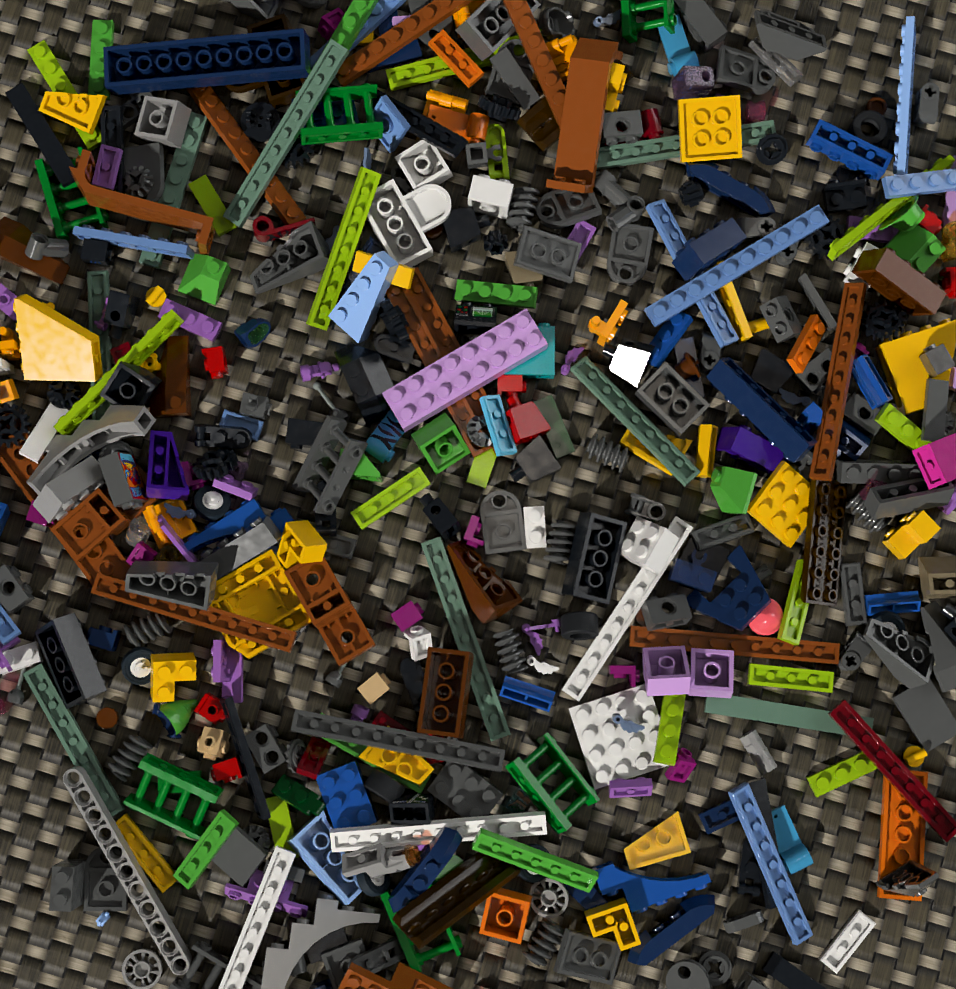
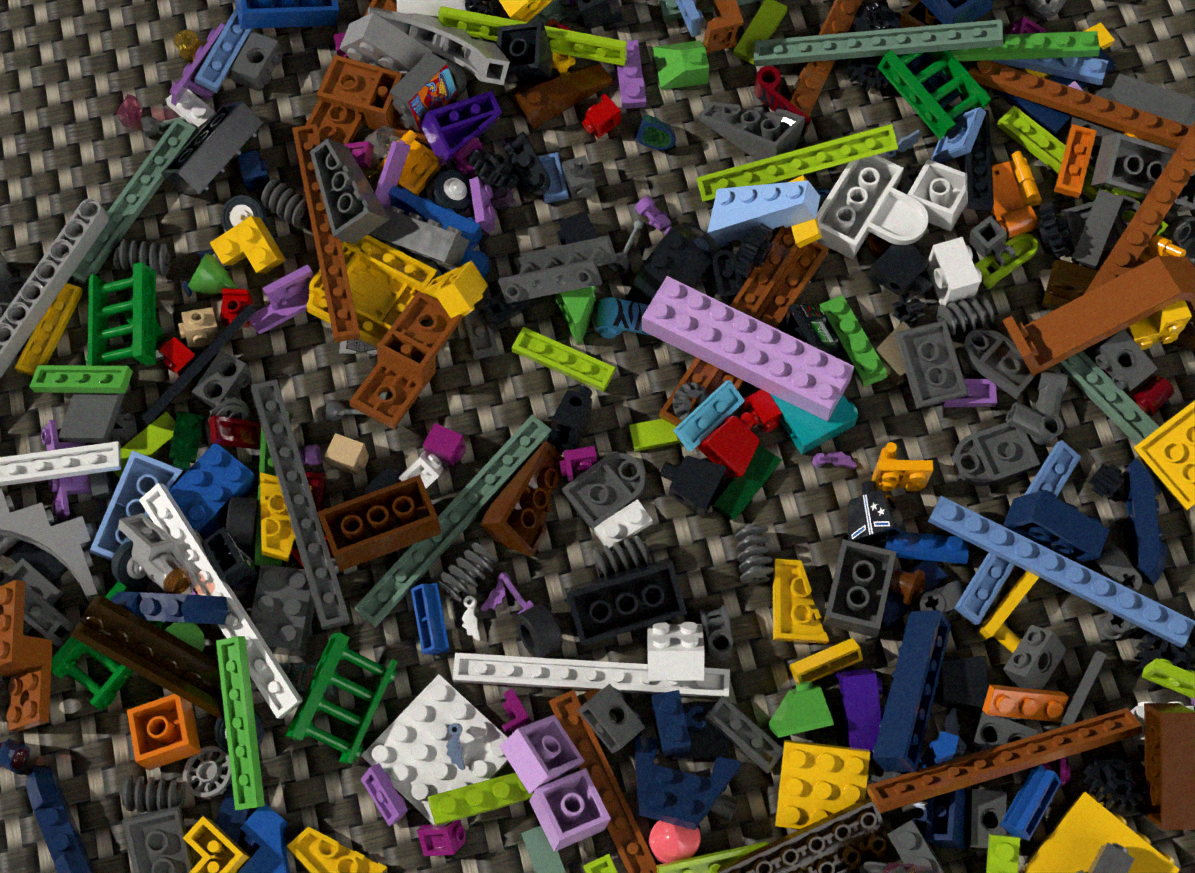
camera: 65 degrees right, 15 degrees down
reddish brown tile [96,707,119,729] -> none
yellow plate [145,285,167,307] -> none
sand blue piece [164,503,197,519] -> none
bright green slope [411,413,471,475] -> none
sand green tile [570,355,701,487] -> none

